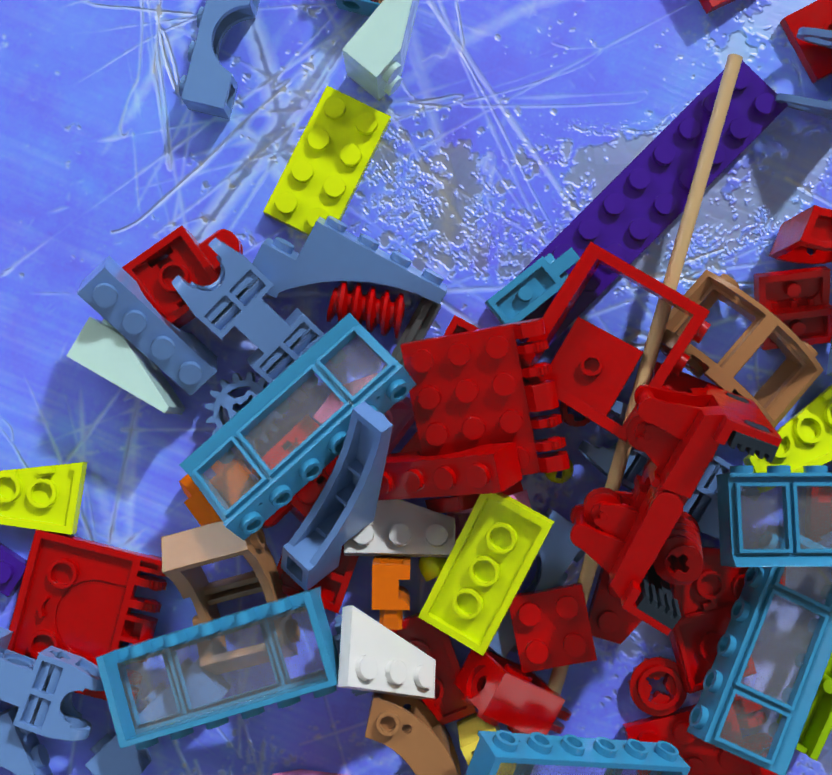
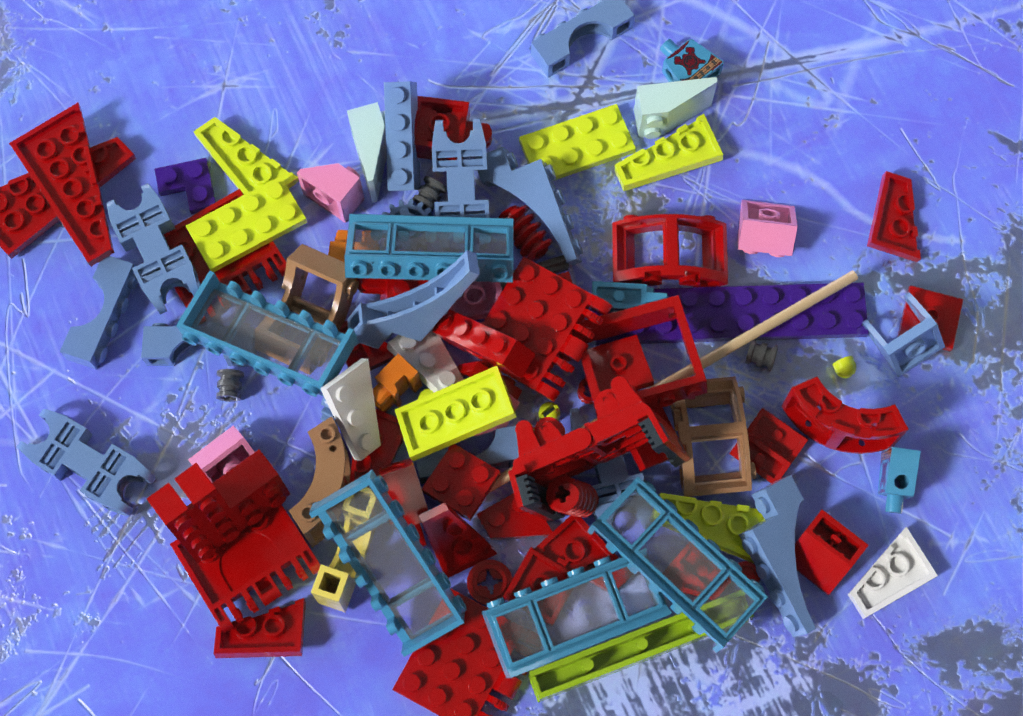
camera: 45 degrees right, 15 degrees down
none -> neon yellow plate [186,176,307,272]
none -> dark grey bush [216,369,244,402]
none -> bright pink slope [297,163,364,223]
none -> dark grey bush [412,176,447,211]
none -> red wing [418,503,497,578]
none -> red window [612,214,728,287]
none -> neon yellow wing [615,114,723,191]
none -> bright pink slope [737,200,798,257]
none -> dark grey bush [745,340,778,372]
none -> neon yellow hinge [832,355,857,378]

